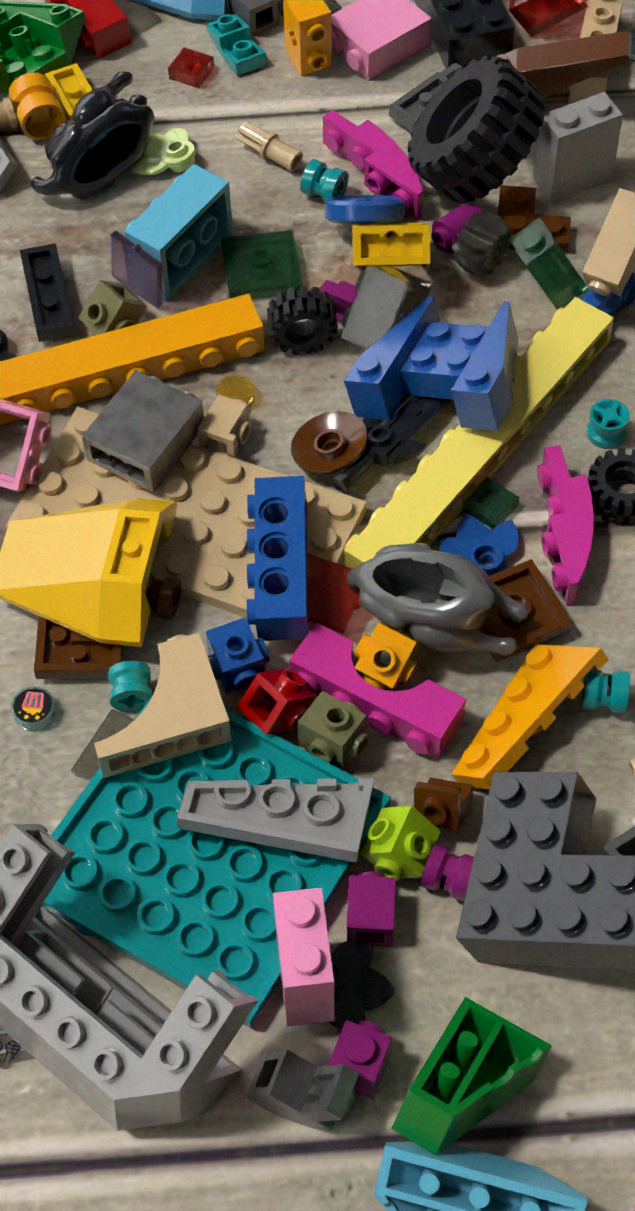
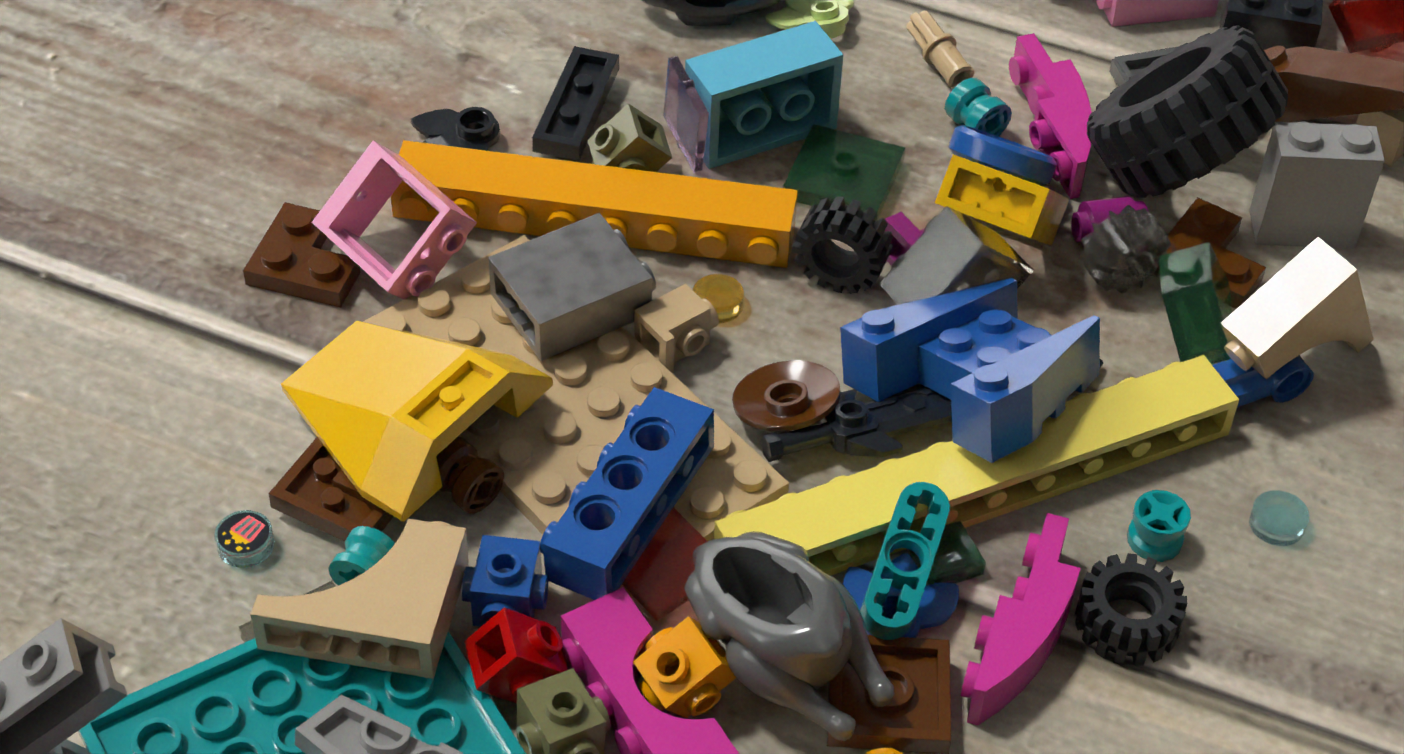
camera: 25 degrees right, 10 degrees down
none -> teal beam [860,482,950,640]

